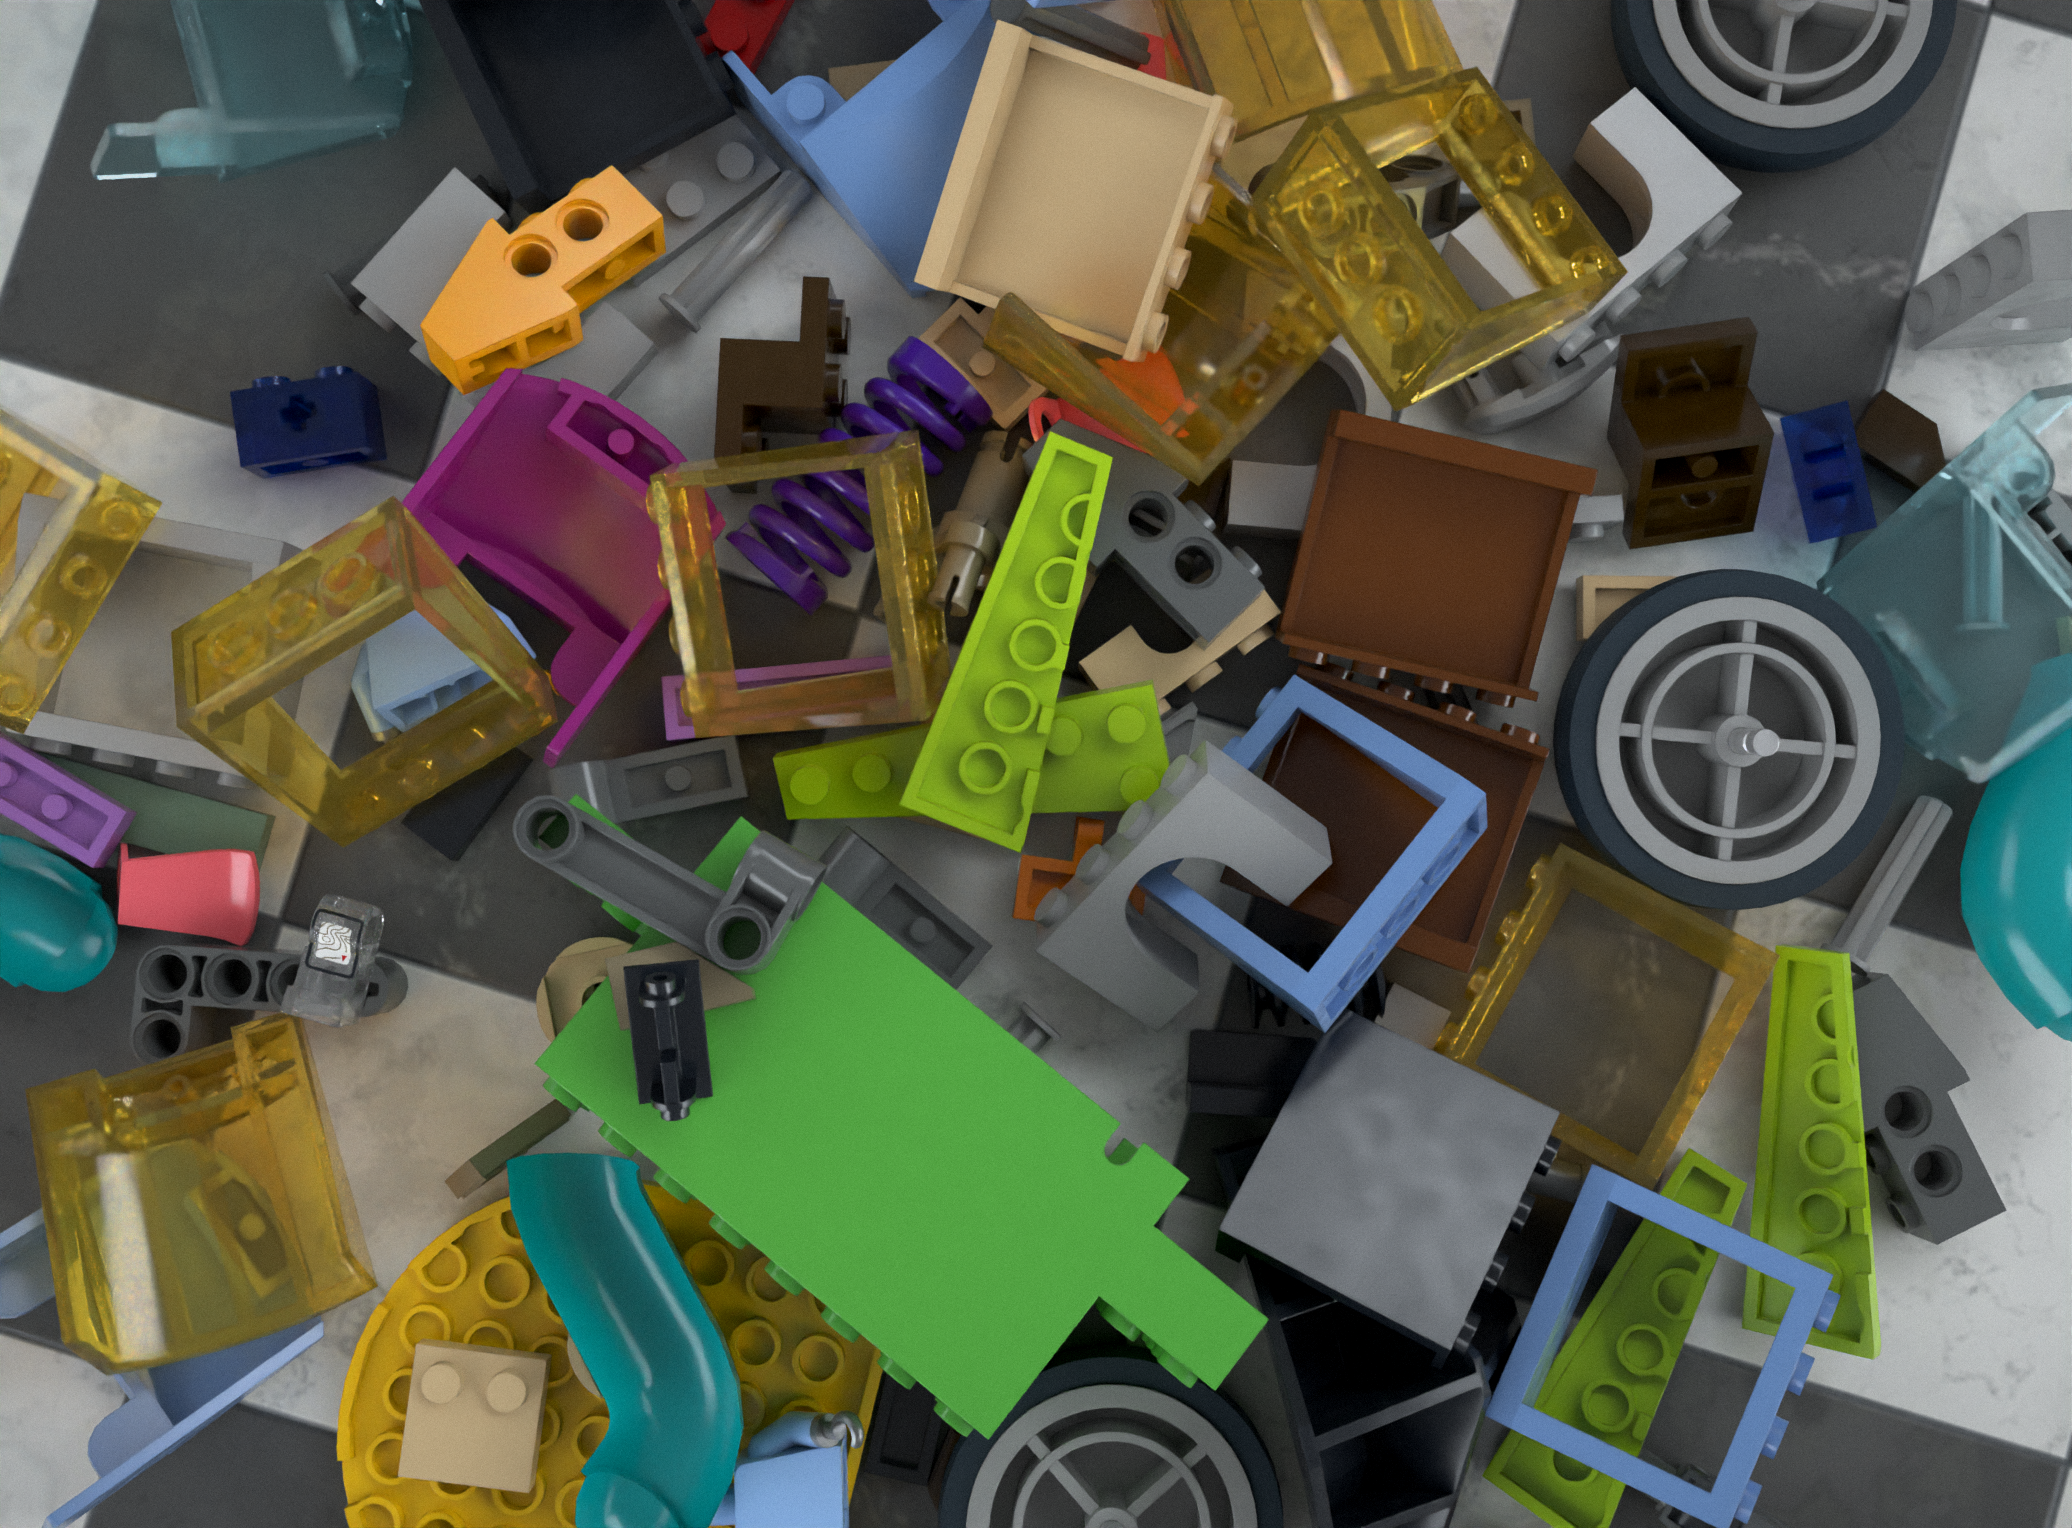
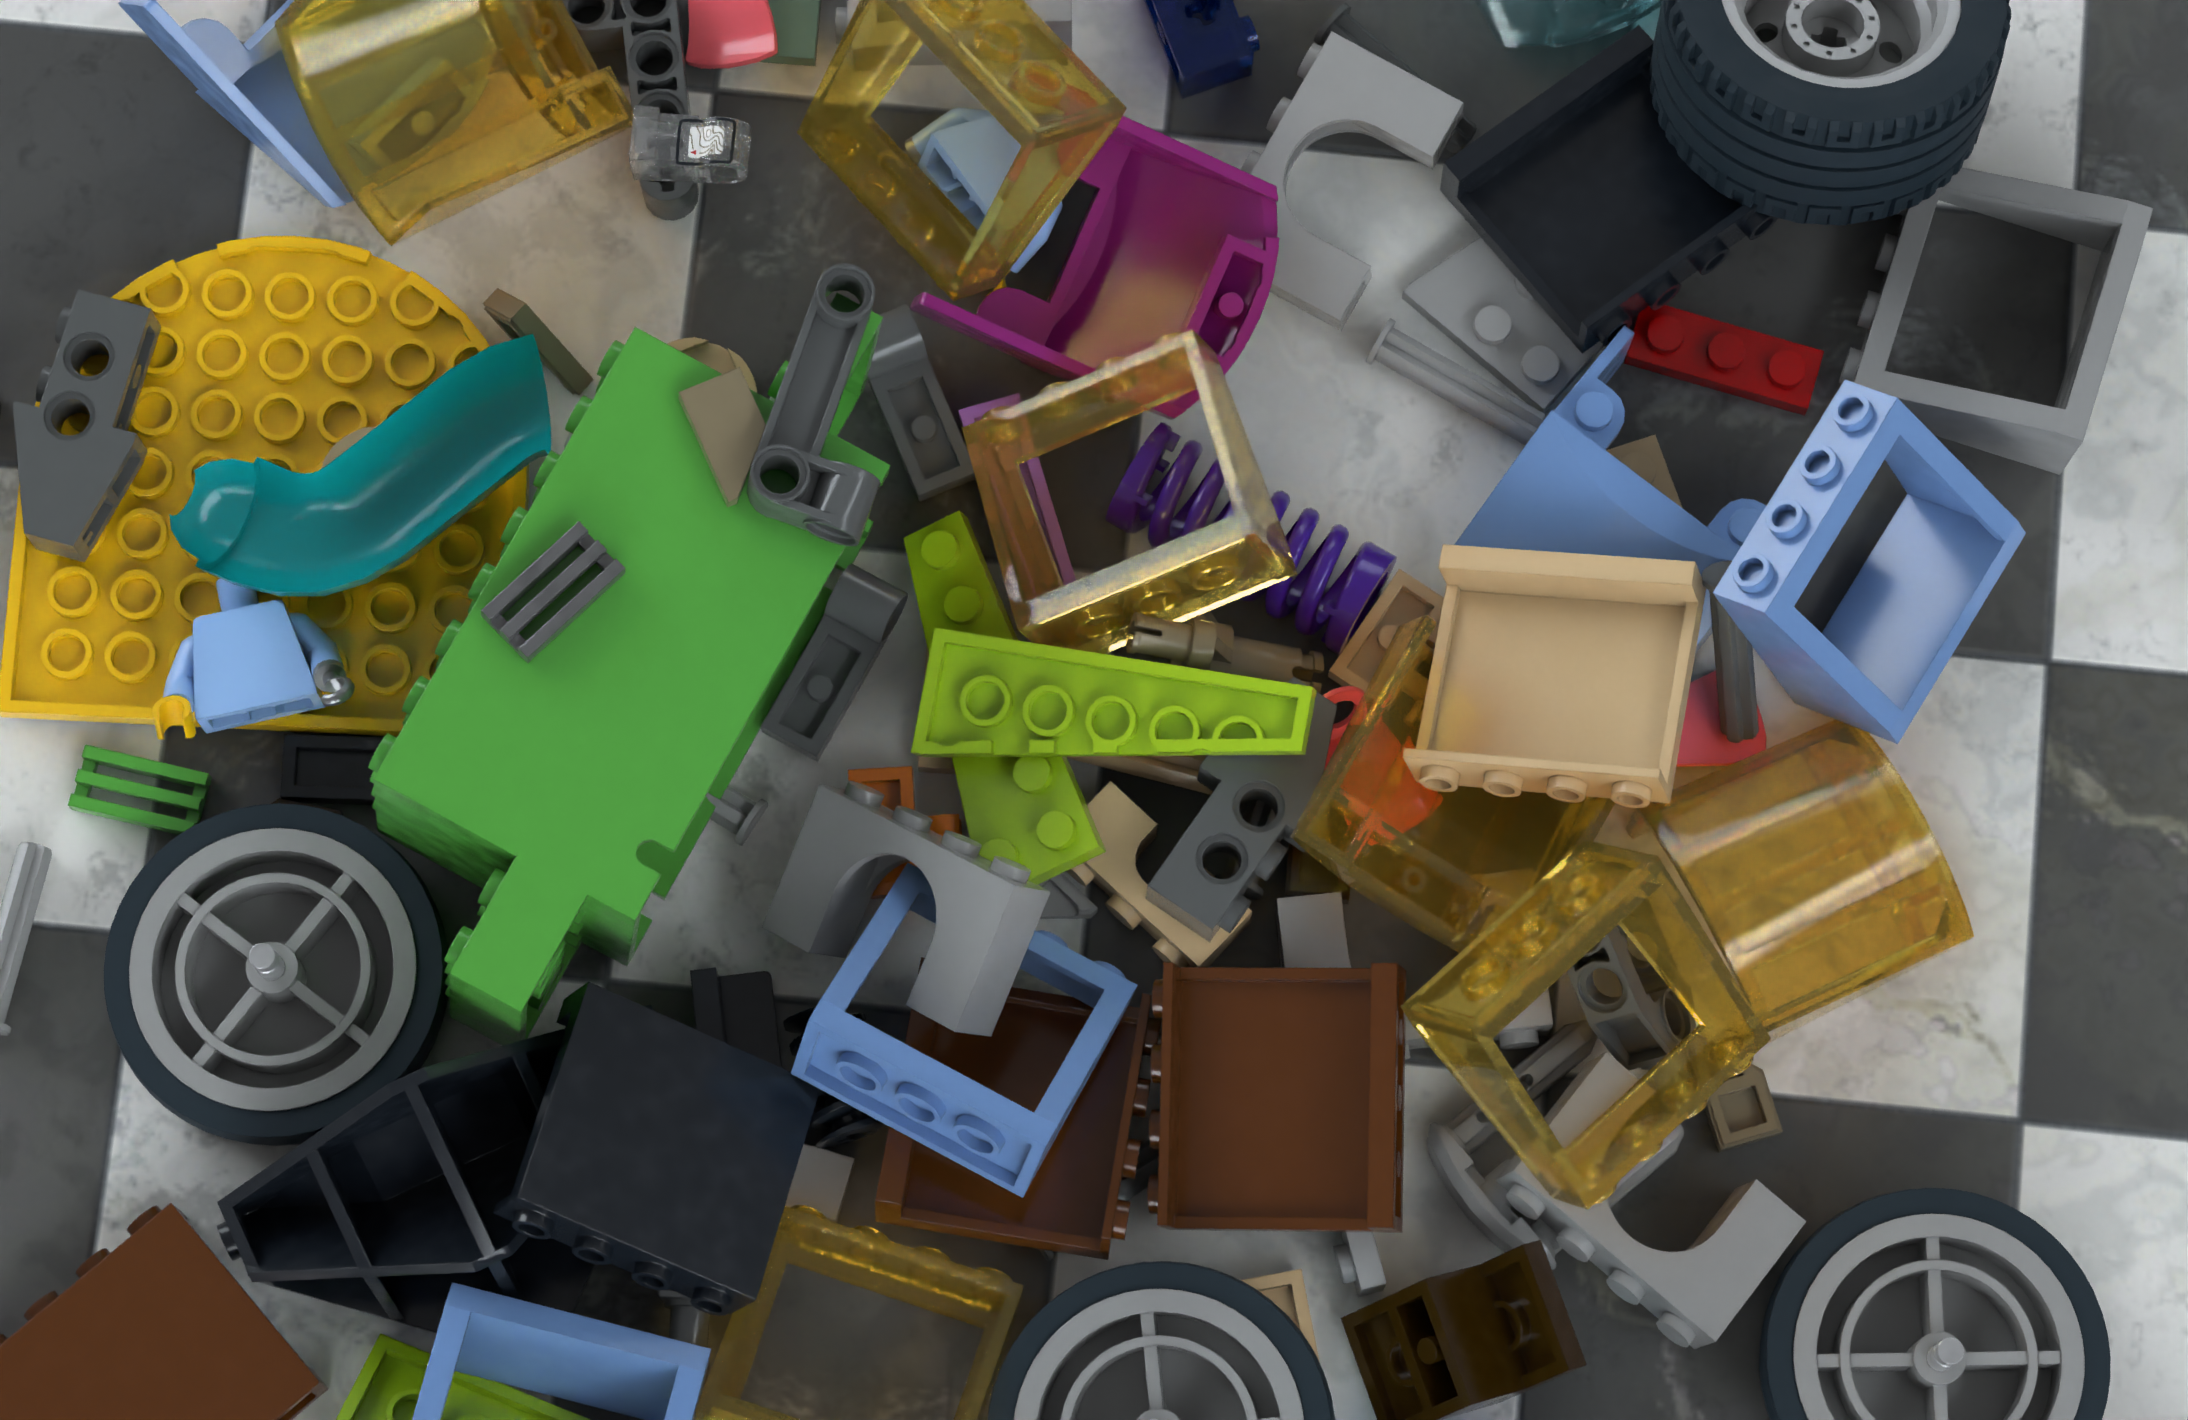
camera: 80 degrees right, 10 degrees down
tan plate [398,1338,552,1493] -> none
black tile [401,721,534,861] -> none
light orange brick [420,165,666,395] -> none
black hinge [623,959,713,1121] -> none
dark brown bracket [713,276,851,494] -> none
none -> flat silver tile [481,521,625,663]

